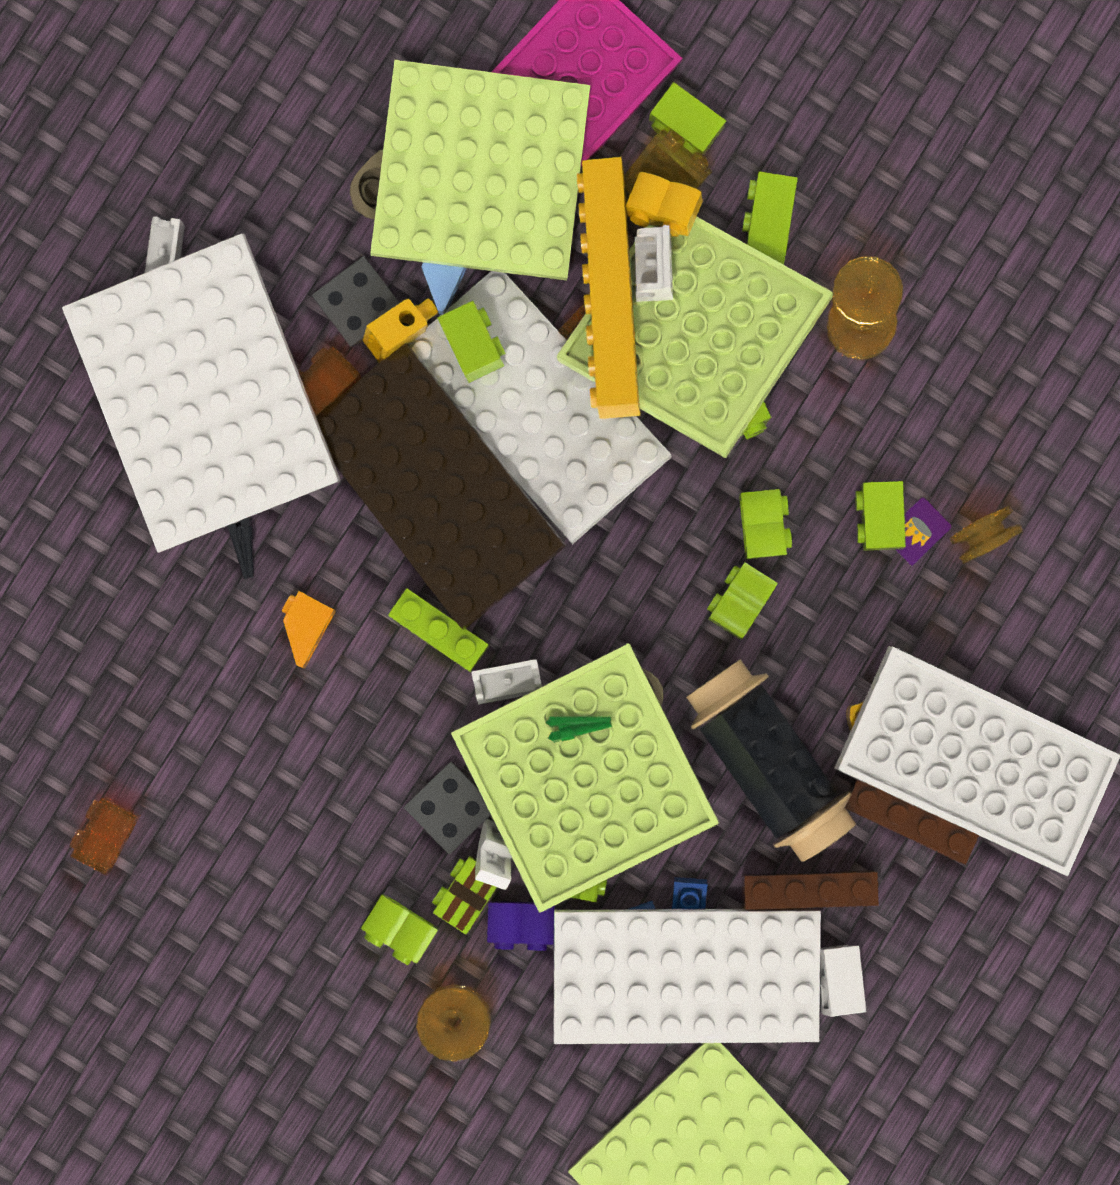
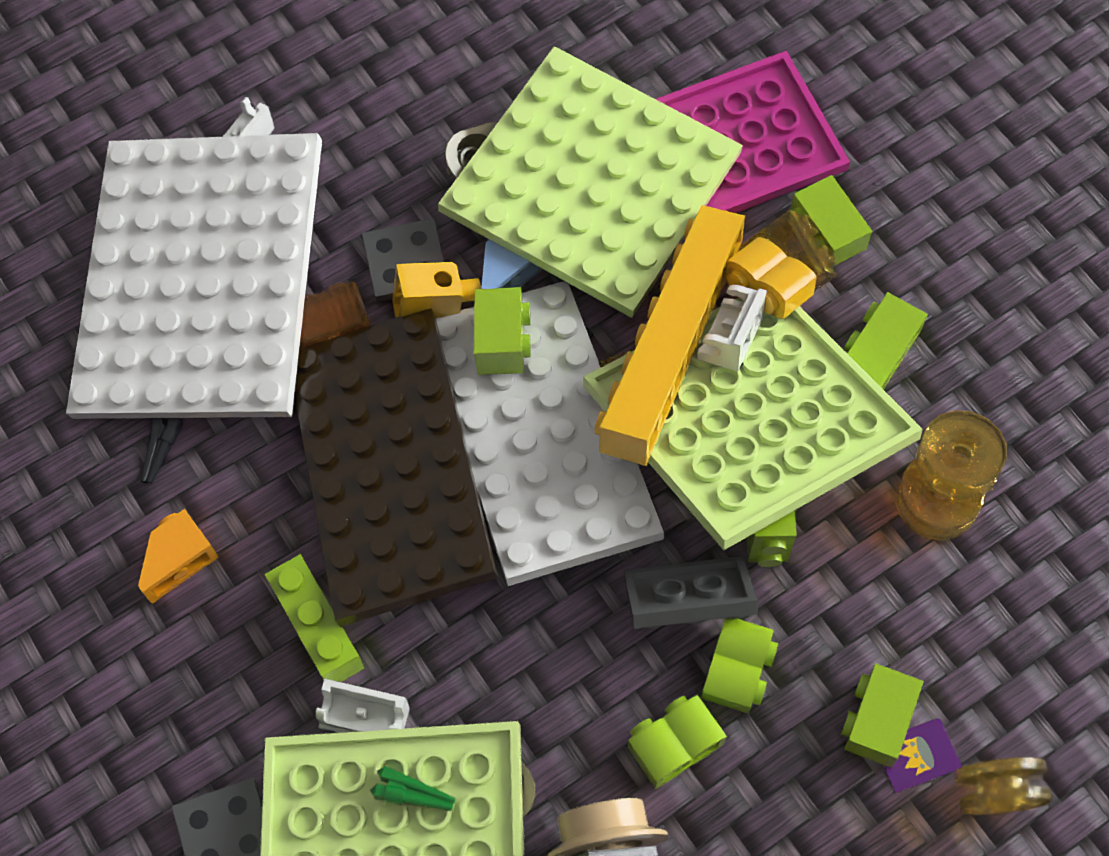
camera: 30 degrees right, 20 degrees down
none -> dark grey plate [624,556,758,629]

